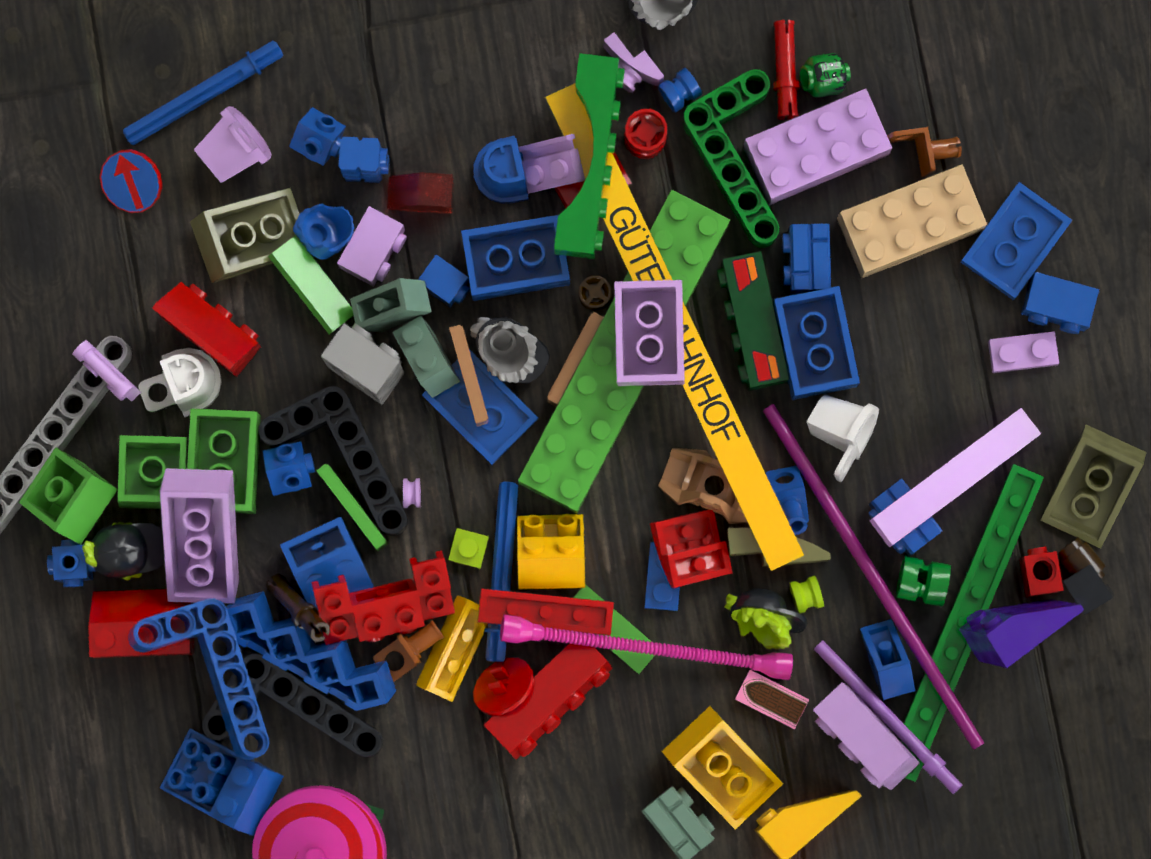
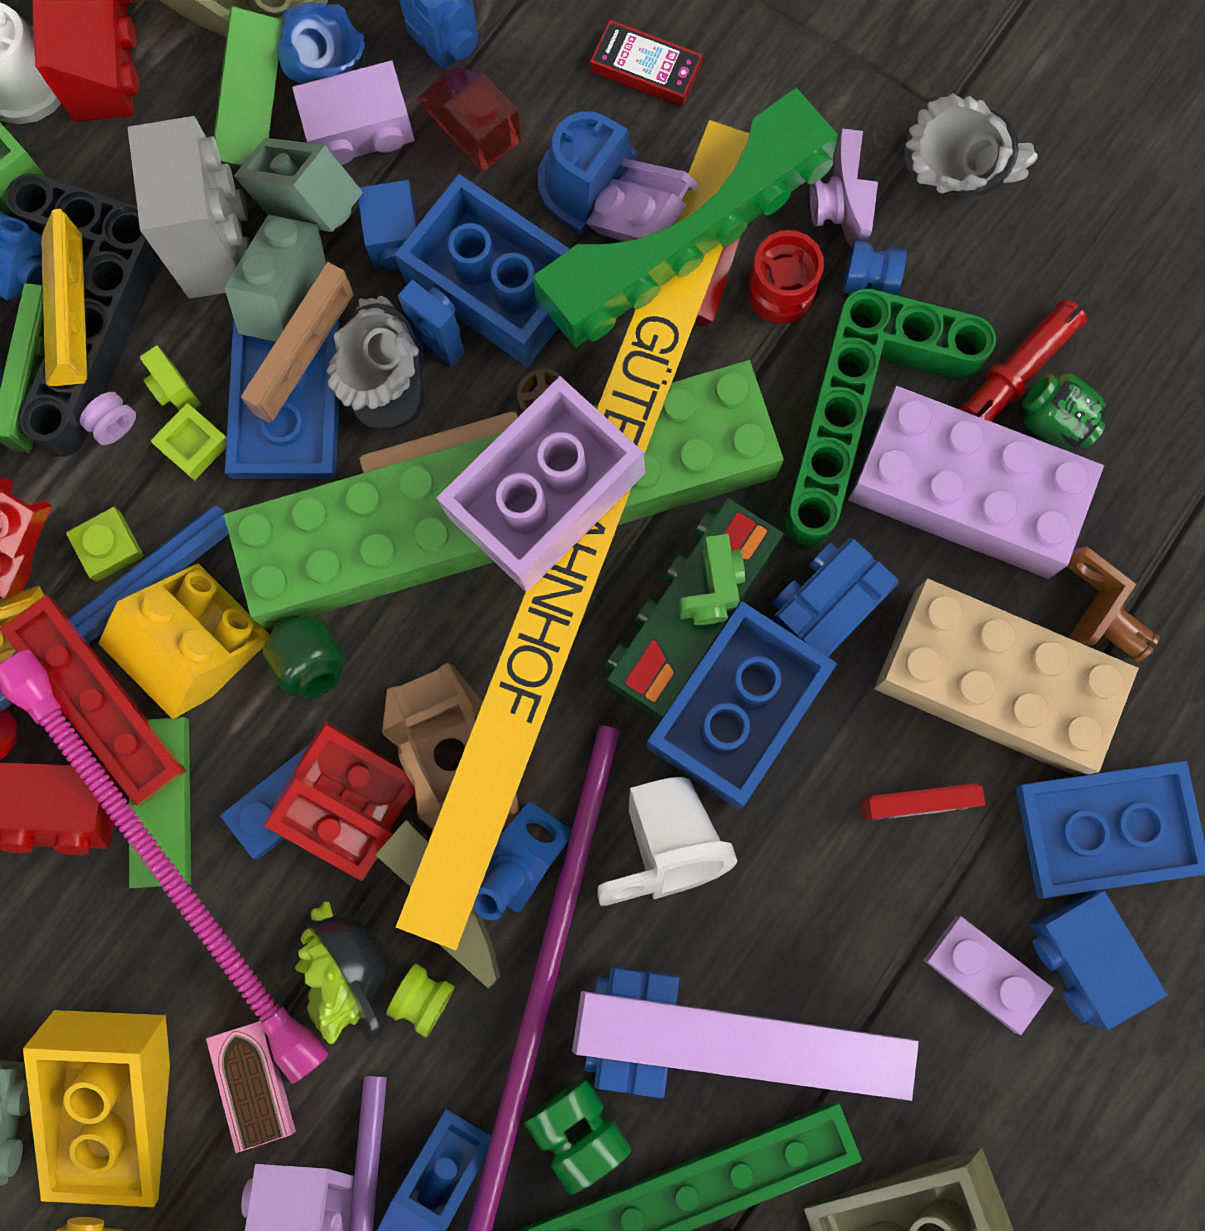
camera: 50 degrees right, 5 degrees down
none -> yellow slope [41,209,87,386]
none -> lime plate [140,345,201,411]
none -> lime plate [151,403,227,481]
none -> dark green head [263,616,346,699]
none -> blue plate [398,279,465,368]
none -> tile [590,20,703,107]
none -> bright green bracket [679,534,745,625]
none -> red tile [860,783,985,822]

